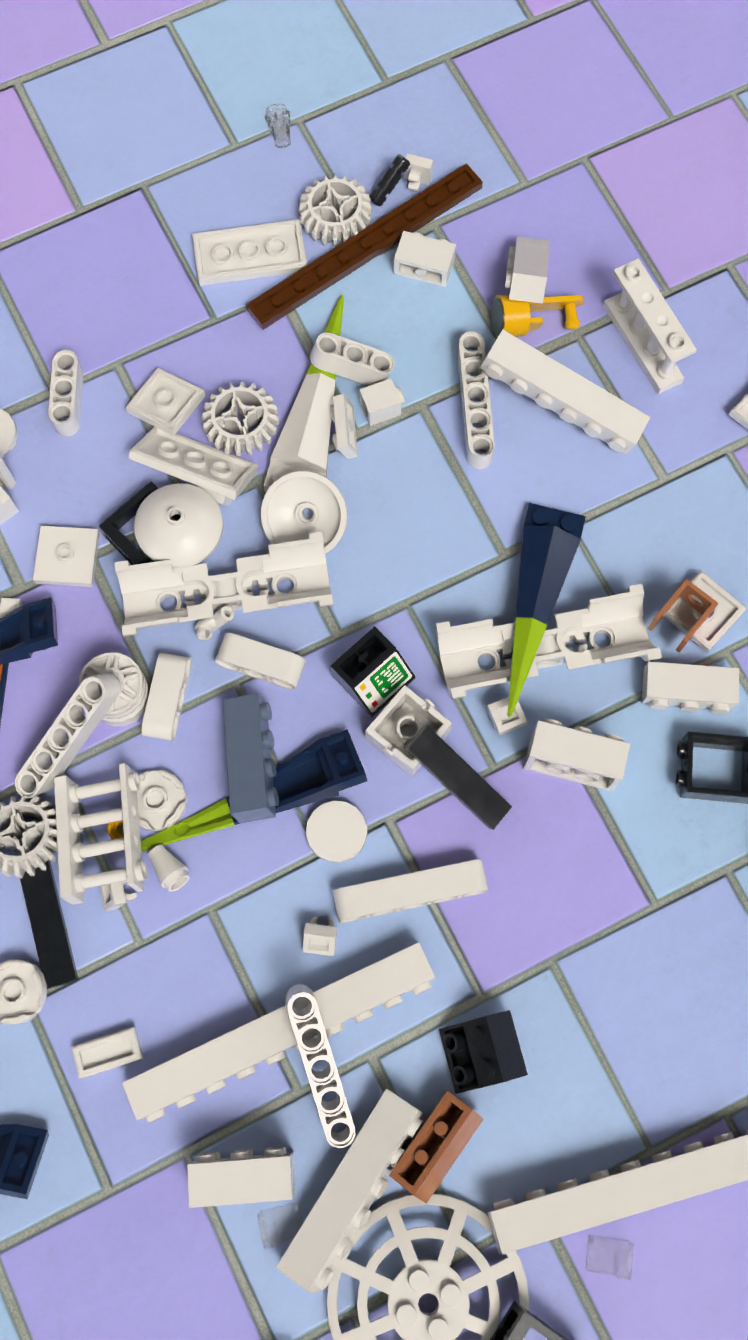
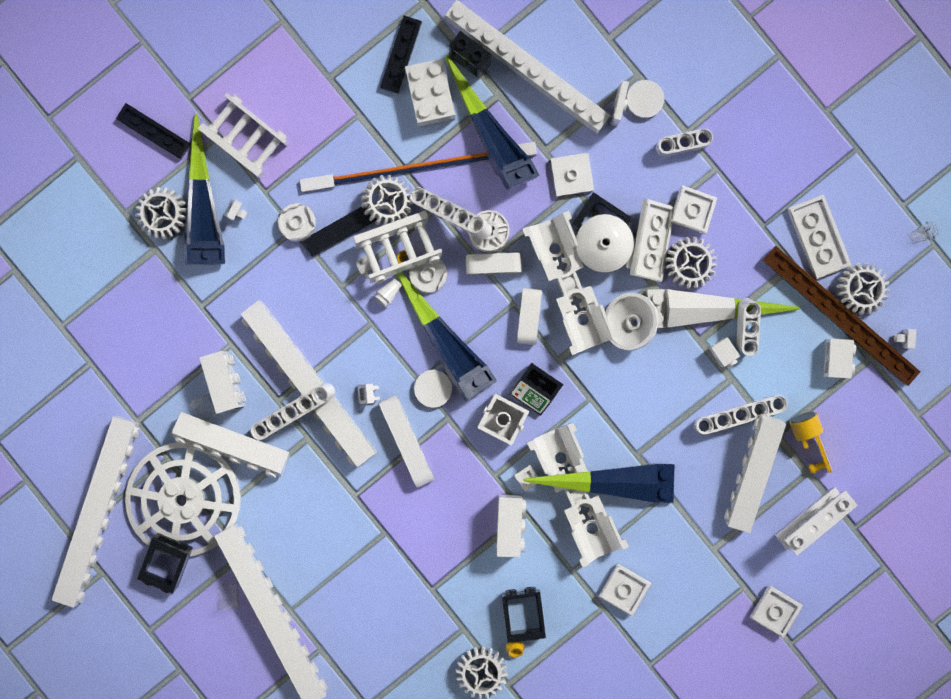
camera: 75 degrees right, 15 degrees up
white tile [71,1027,144,1079] -> none
white arm [195,606,234,640] -> none
sand blue brick [223,693,279,824] -> none
white plate [331,394,358,459] -> none
black axle [369,154,410,206] -> none
nougat brick [389,1091,484,1204] -> none
black tile [404,725,512,830] -> none
black slope [439,1010,528,1094] -> none
white brick [505,237,550,304] -> none
white brick [642,661,739,714] -> none
nougat piece [647,579,719,653] -> none

